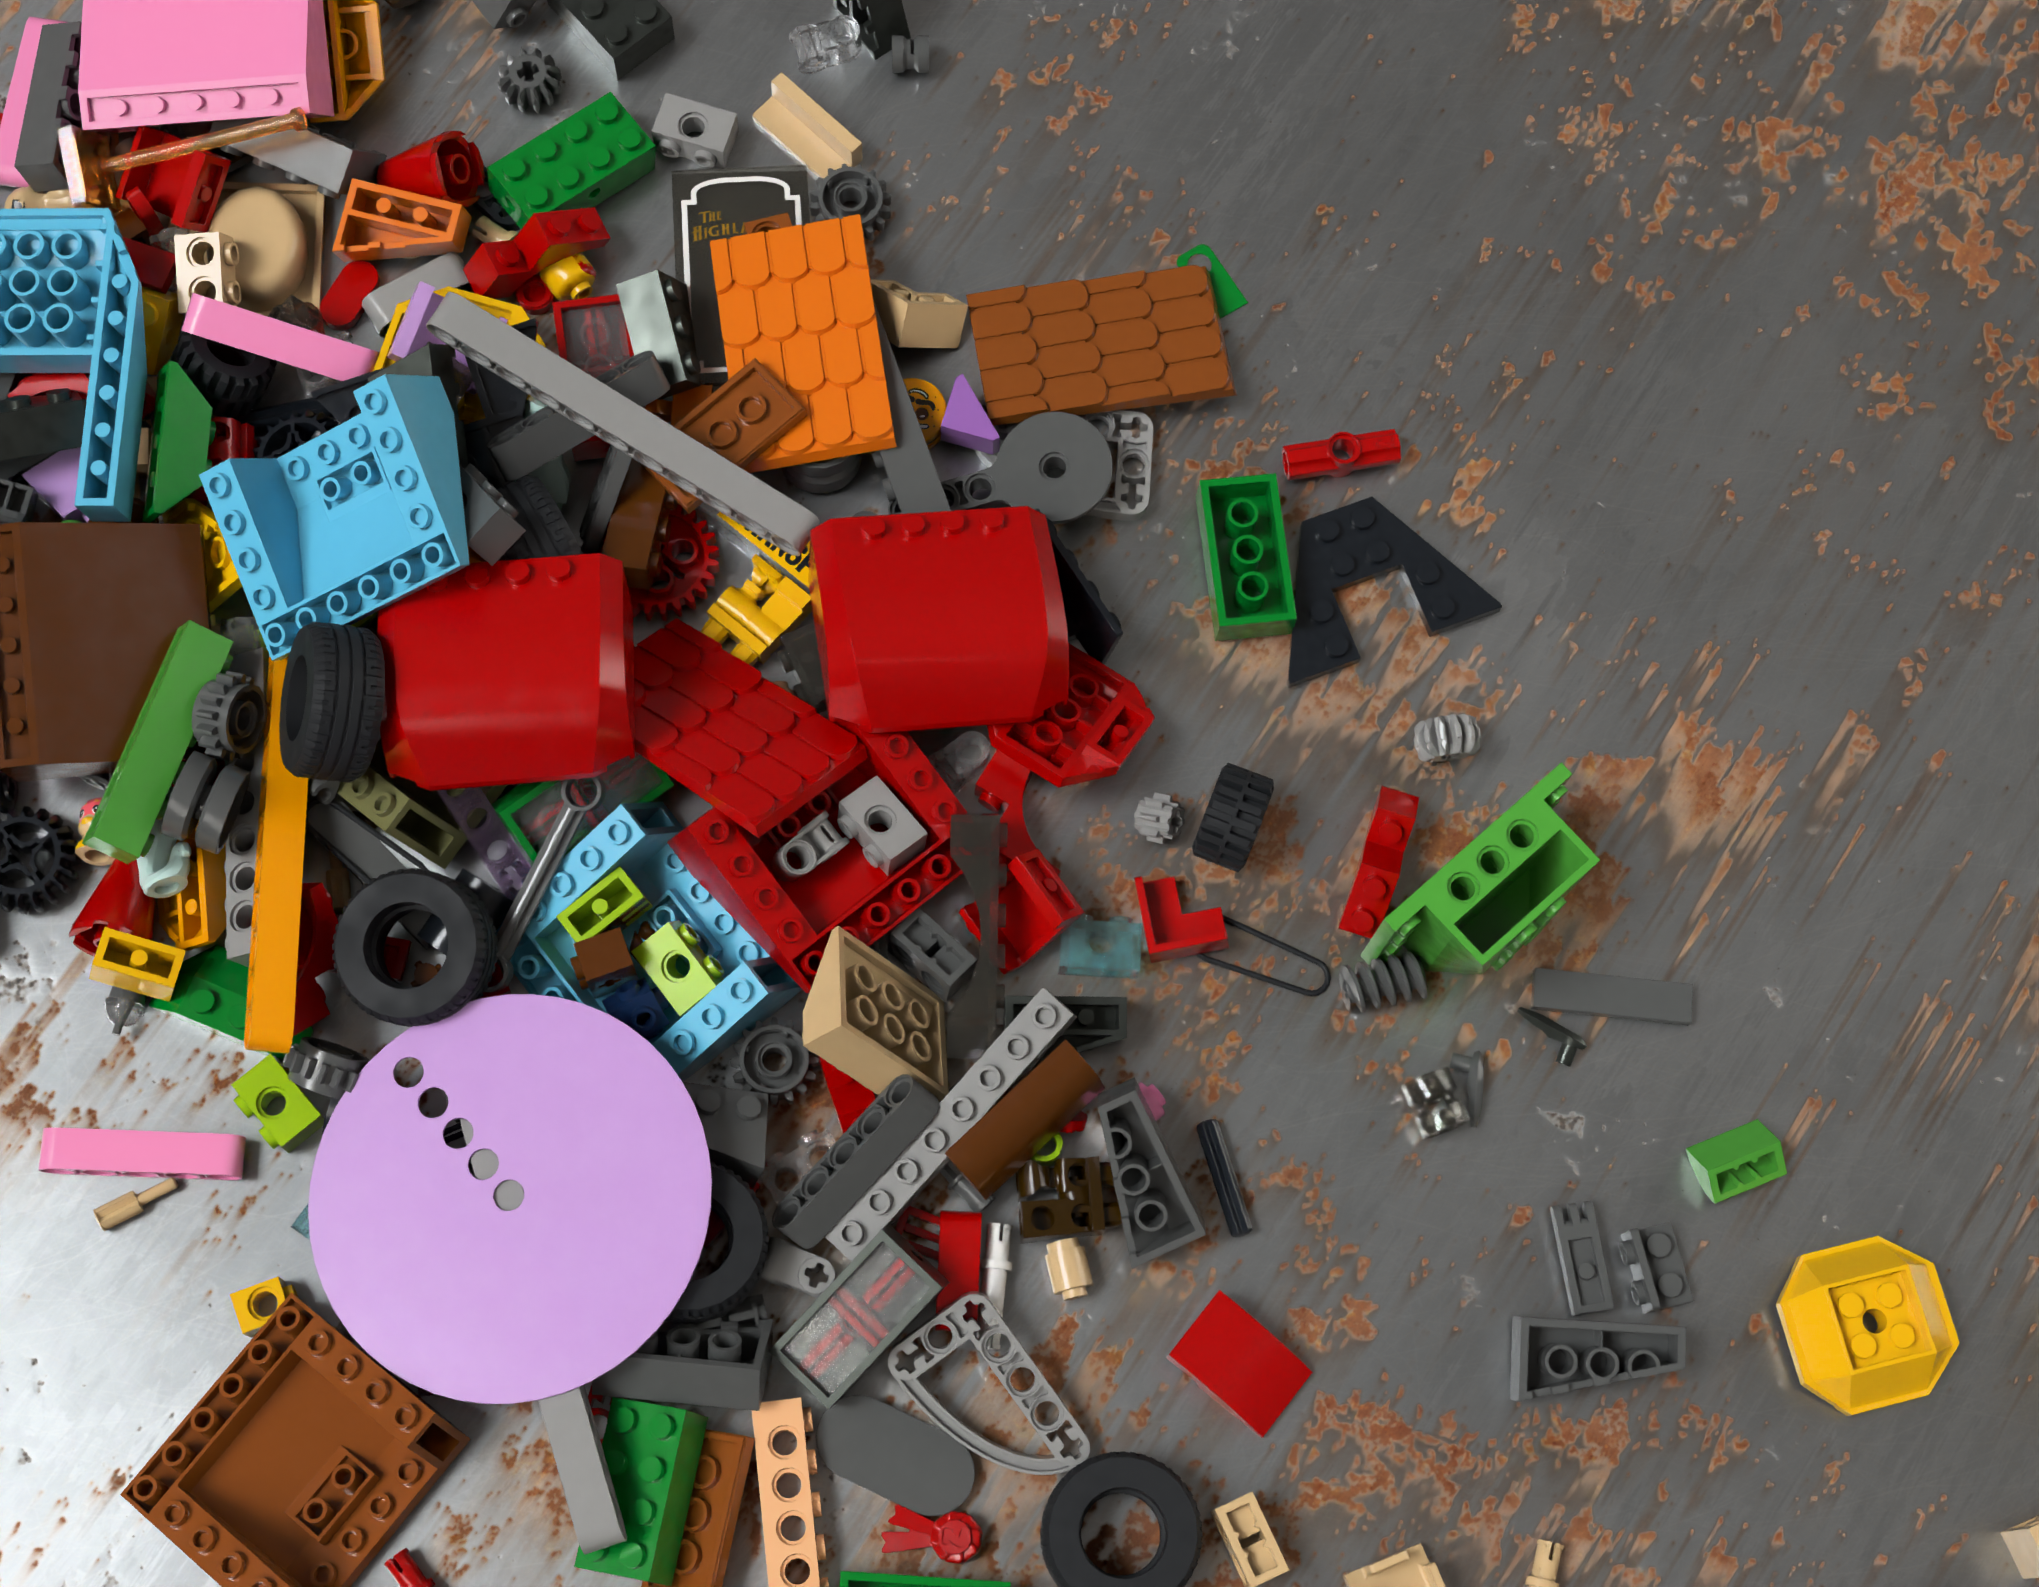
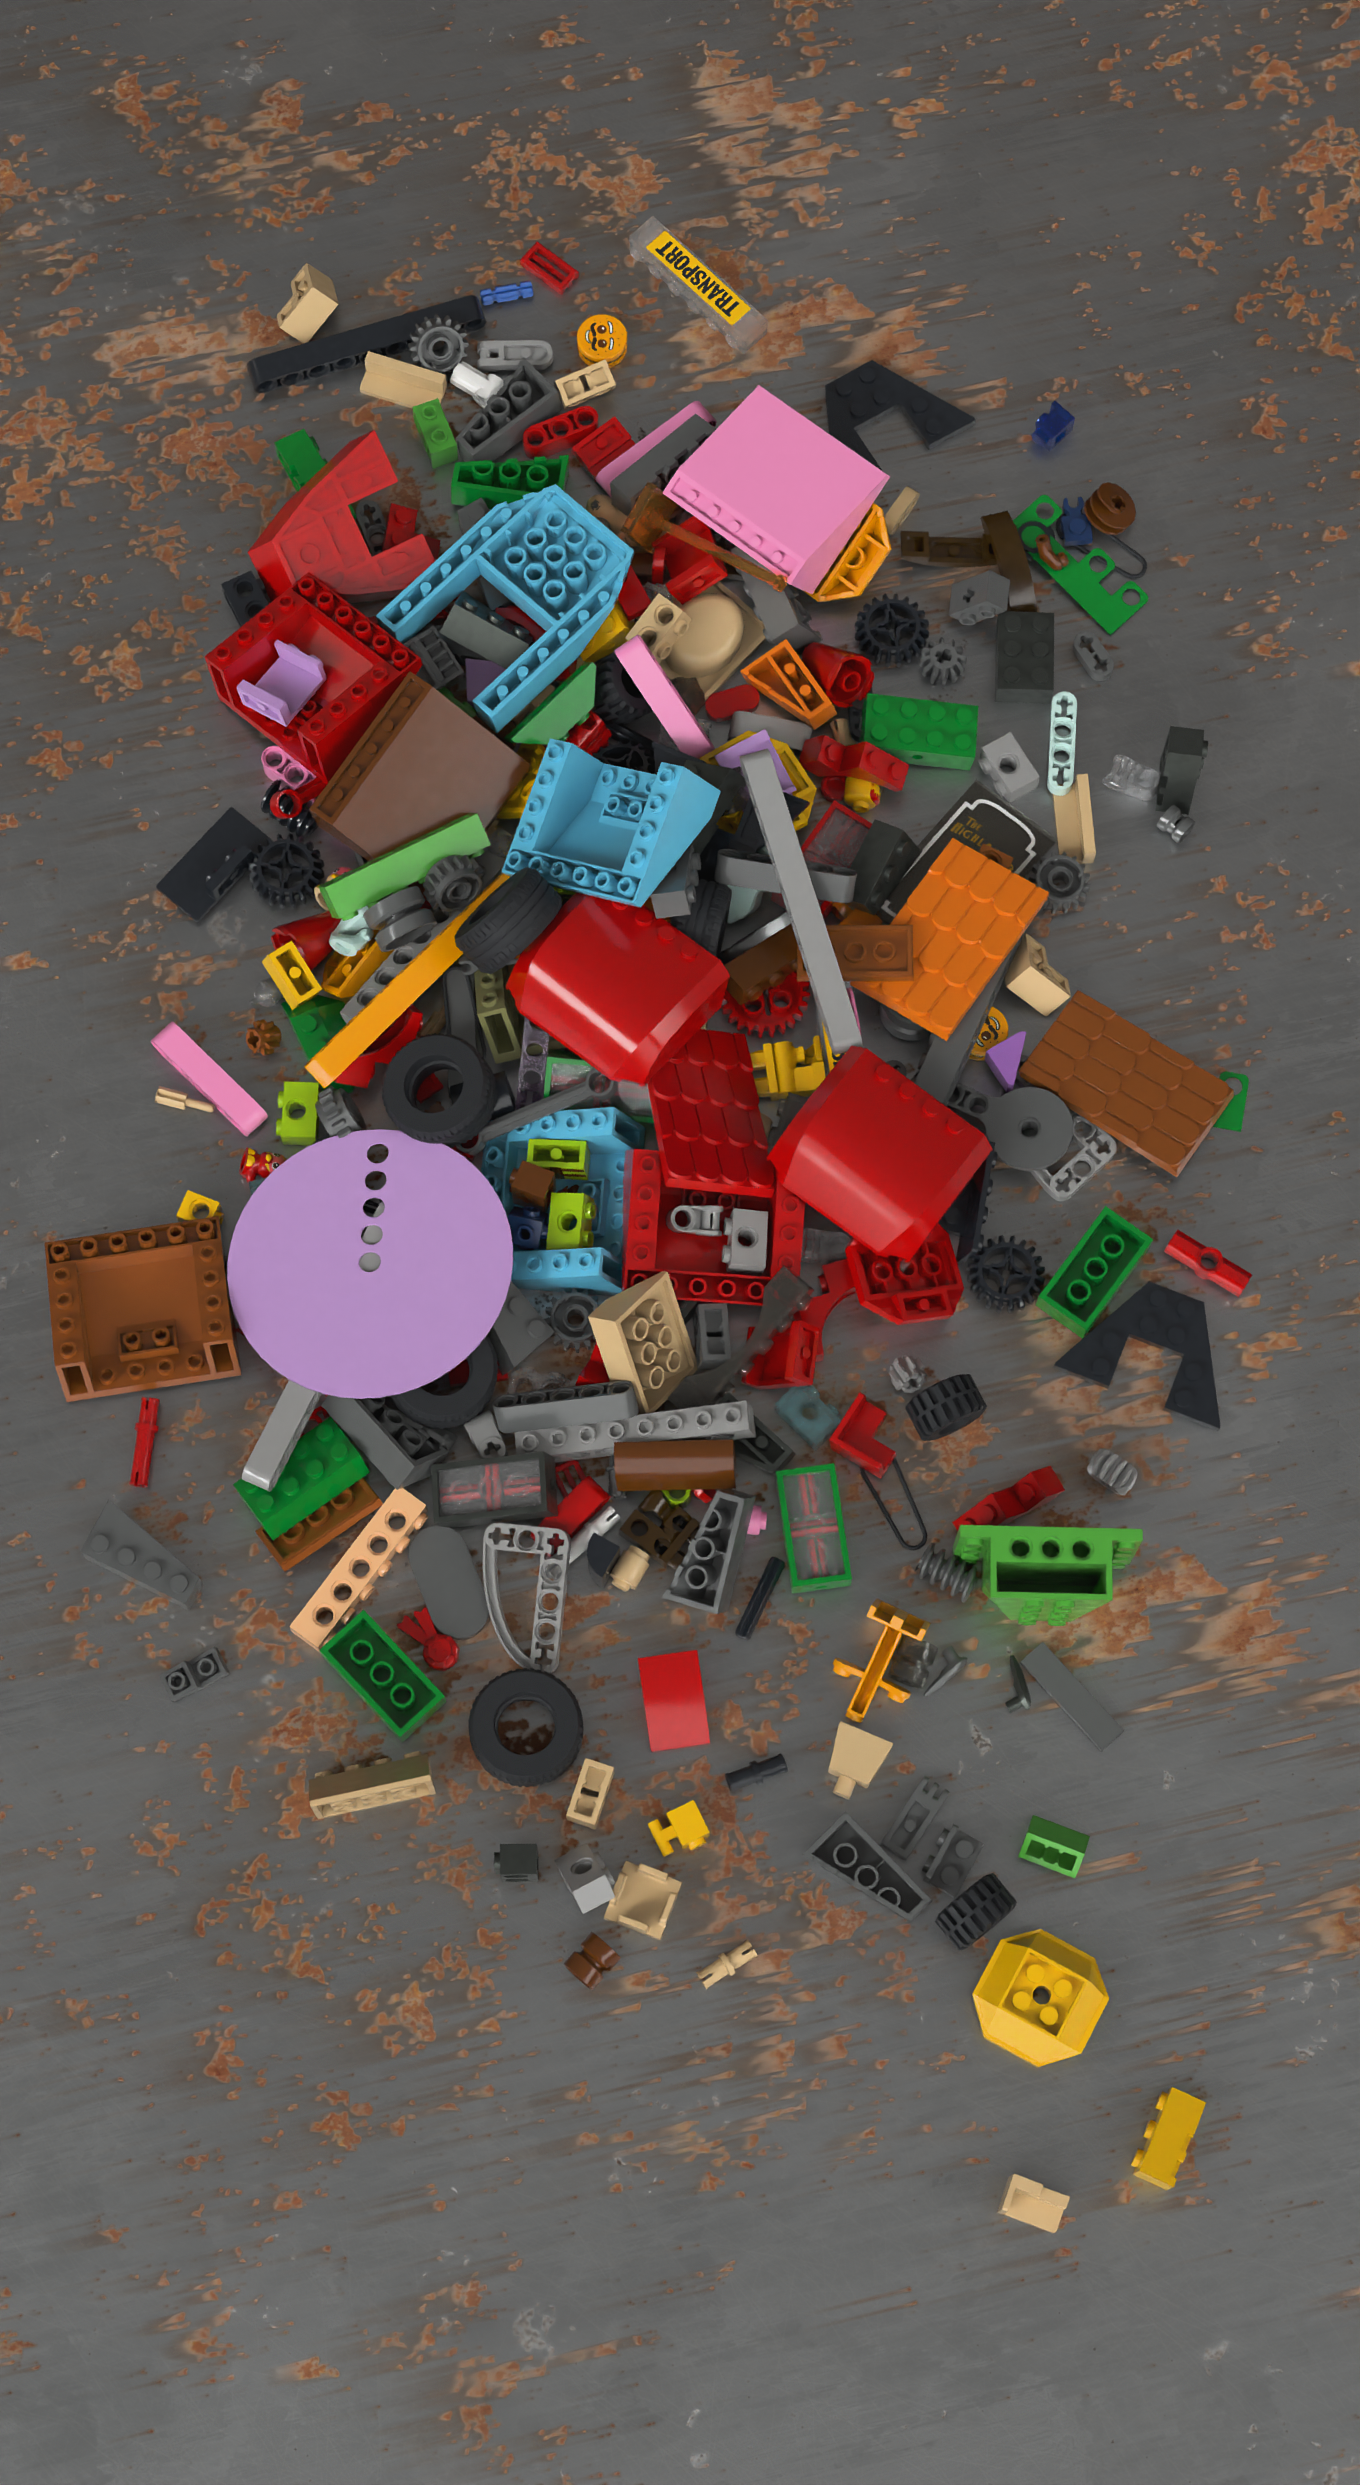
camera: 50 degrees right, 0 degrees up
none -> red animal [239,1147,287,1186]
none -> dark orange gear [246,1019,282,1056]
none -> black brick [587,1532,620,1589]
none -> yellow brick [648,1800,710,1857]
none -> black pin [725,1753,788,1792]
none -> clear brick [775,1463,852,1594]
none -> tan torso [828,1721,893,1799]
none -> light orange piece [832,1598,931,1723]
none -> black gear [854,593,929,668]
none -> black tyre [935,1873,1017,1951]
none -> black gear [967,1235,1045,1313]
none -> light aqua beam [1047,691,1077,796]

